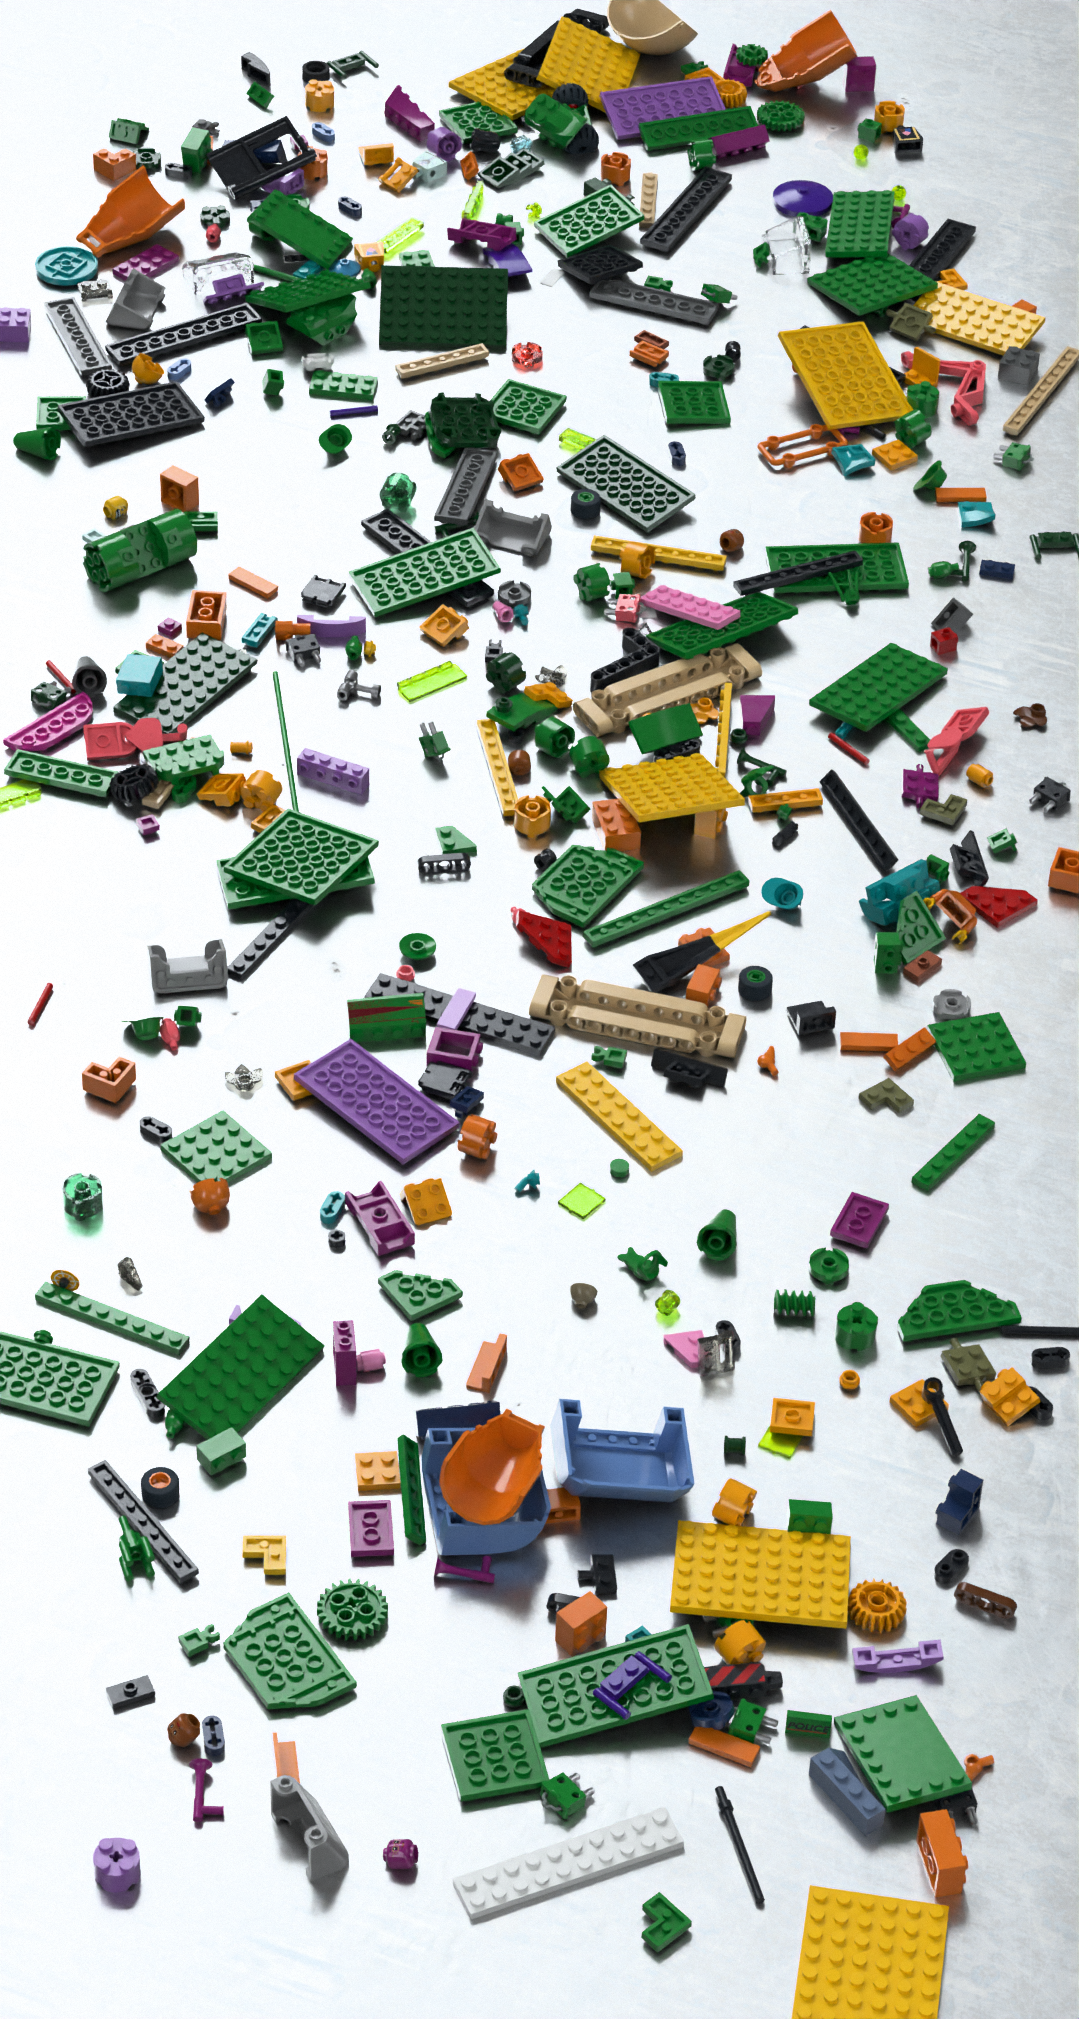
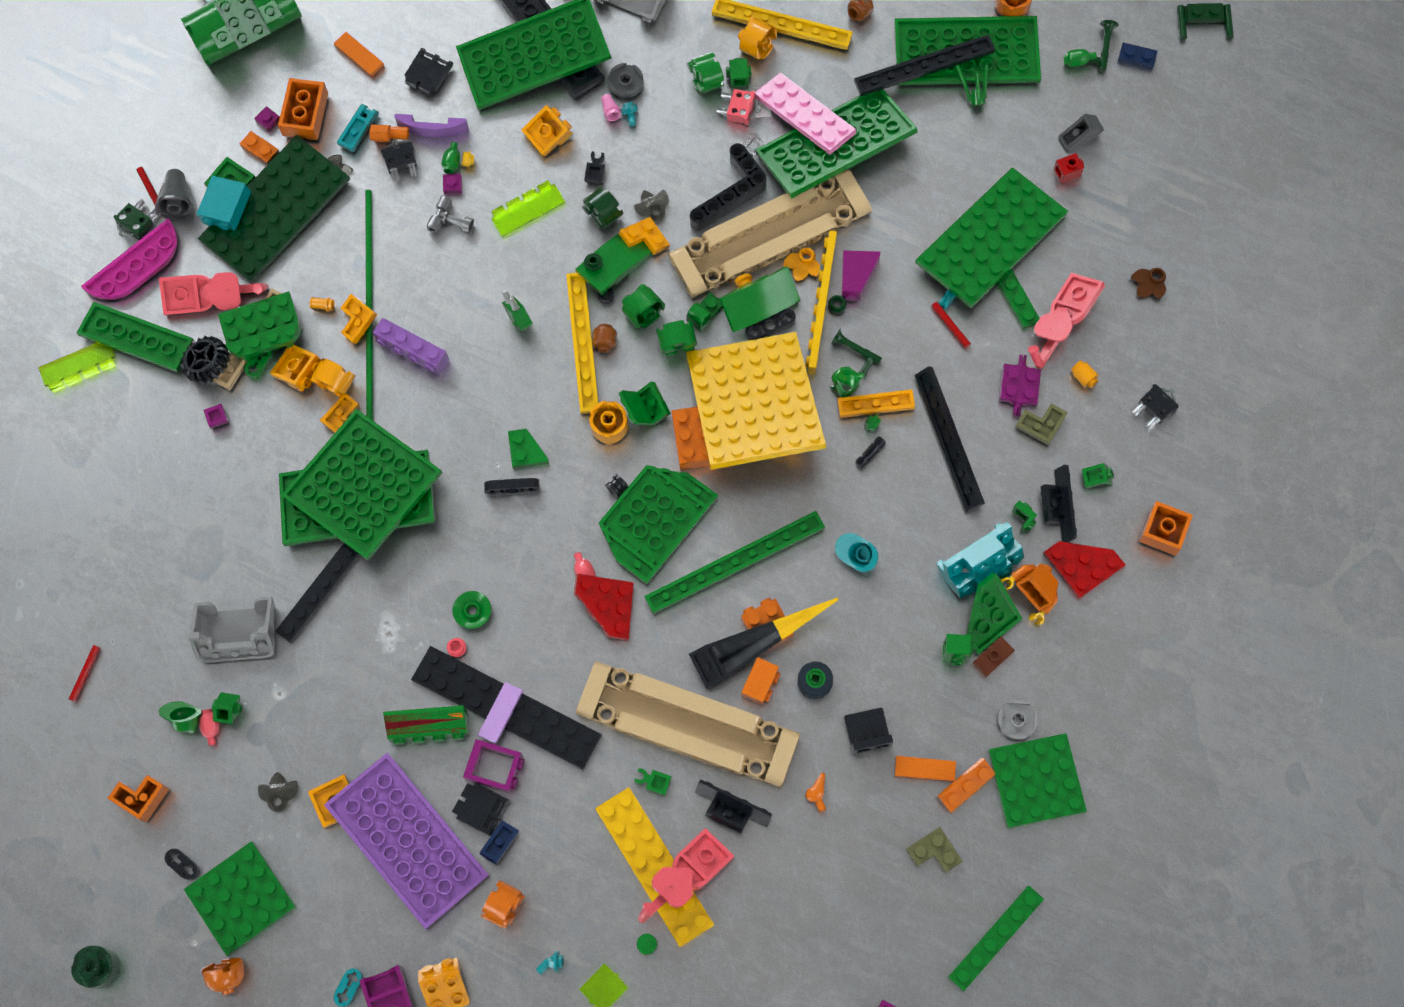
camera: 10 degrees right, 30 degrees up
none -> light orange plate [340,294,378,344]
none -> magenta plate [443,173,462,194]
none -> coral plate [638,828,734,923]
none -> green plate [686,292,723,332]

